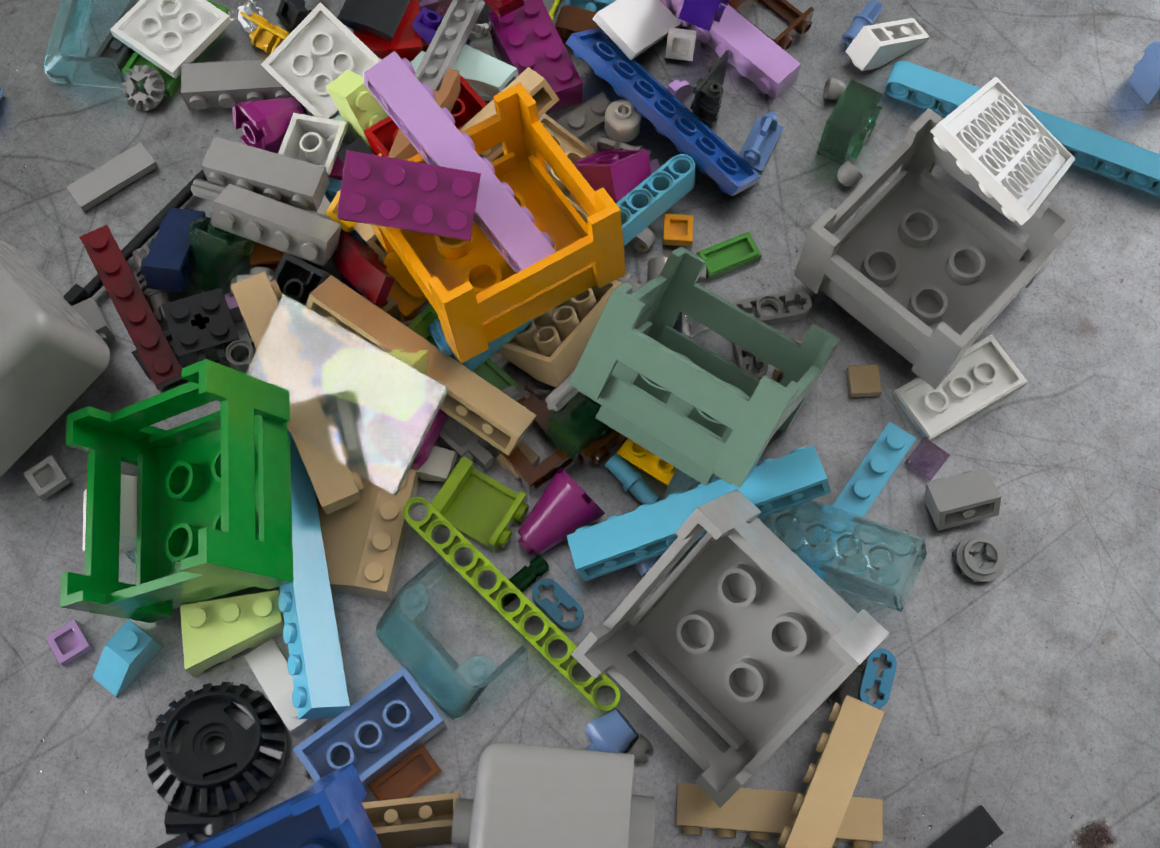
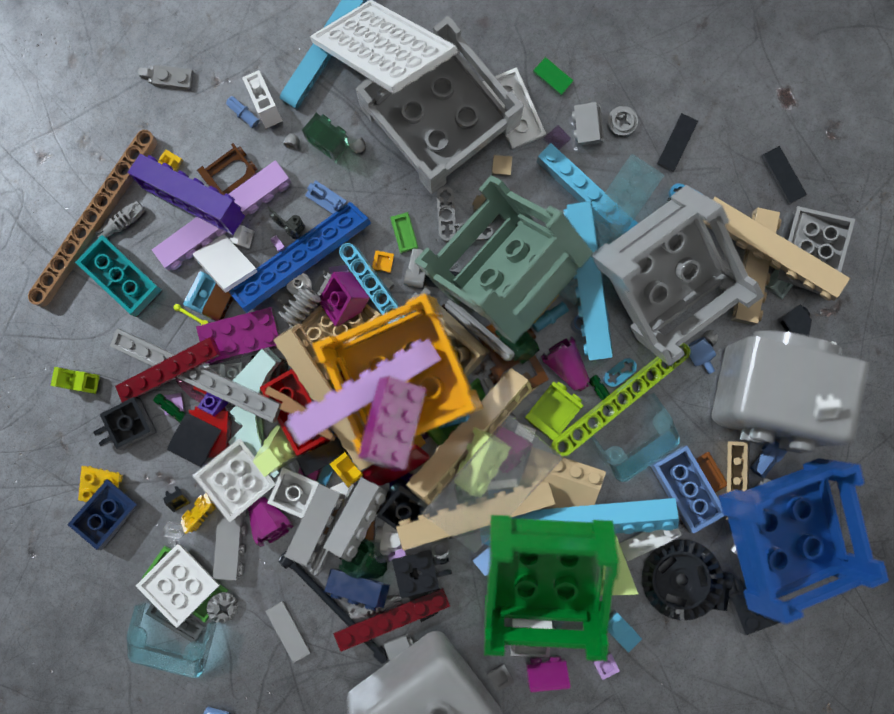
camera: 80 degrees left, 15 degrees up
none -> light grey piece [278,285,321,326]
none -> magenta slope [526,656,571,692]
none -> green tile [533,57,574,96]
none -> black tile [657,113,698,172]

